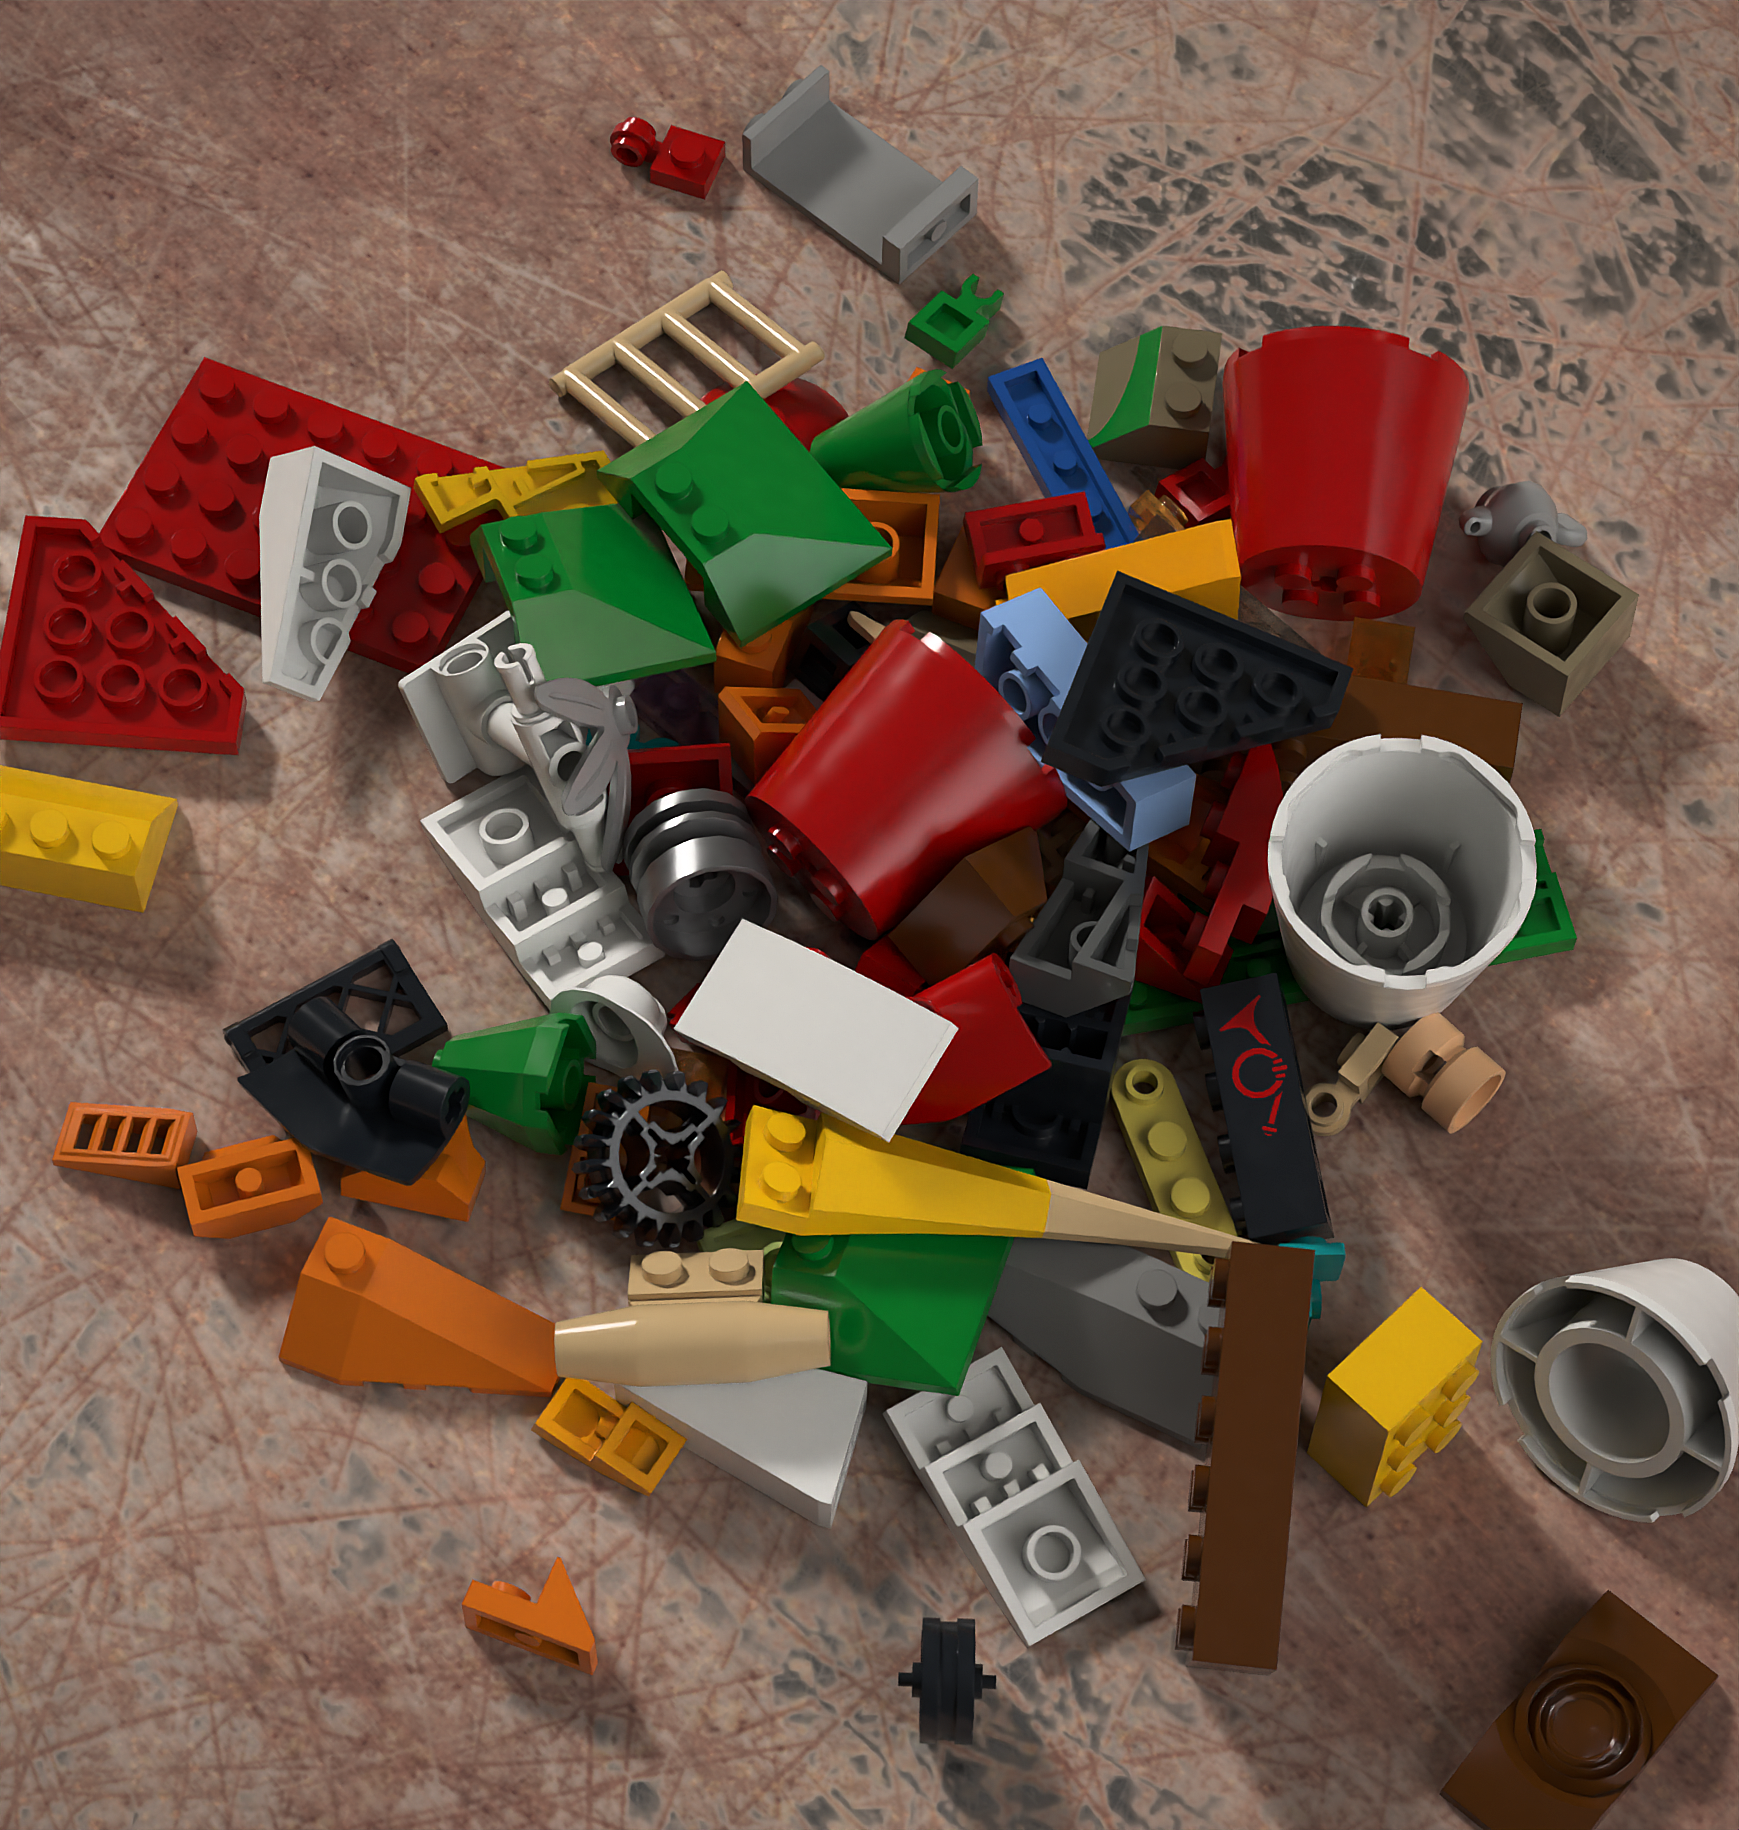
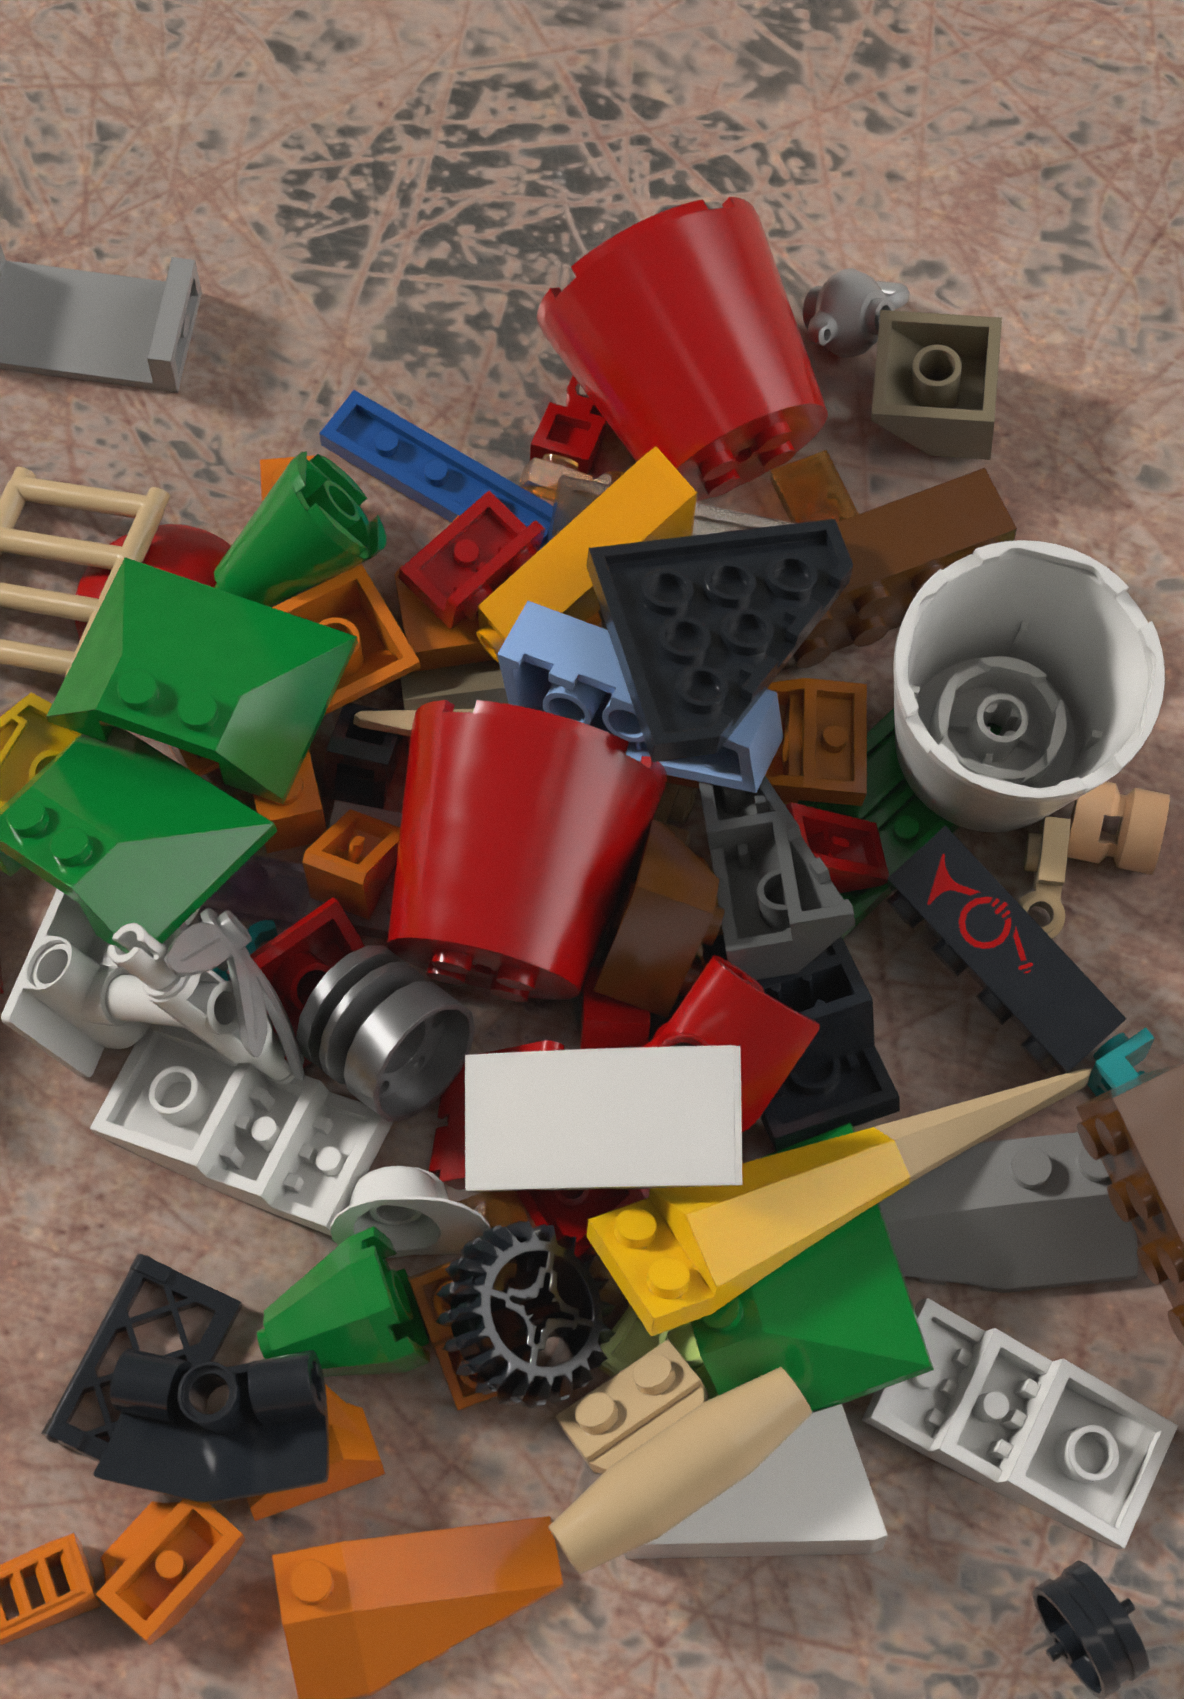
camera: 30 degrees left, 5 degrees up
light orange slope [531,1378,687,1497] -> none
green plate [904,274,1004,369] -> none
dark tan slope [1087,326,1222,470] -> none
light yellow plate [1110,1059,1238,1282] -> none
red slope [1181,743,1283,986] -> none

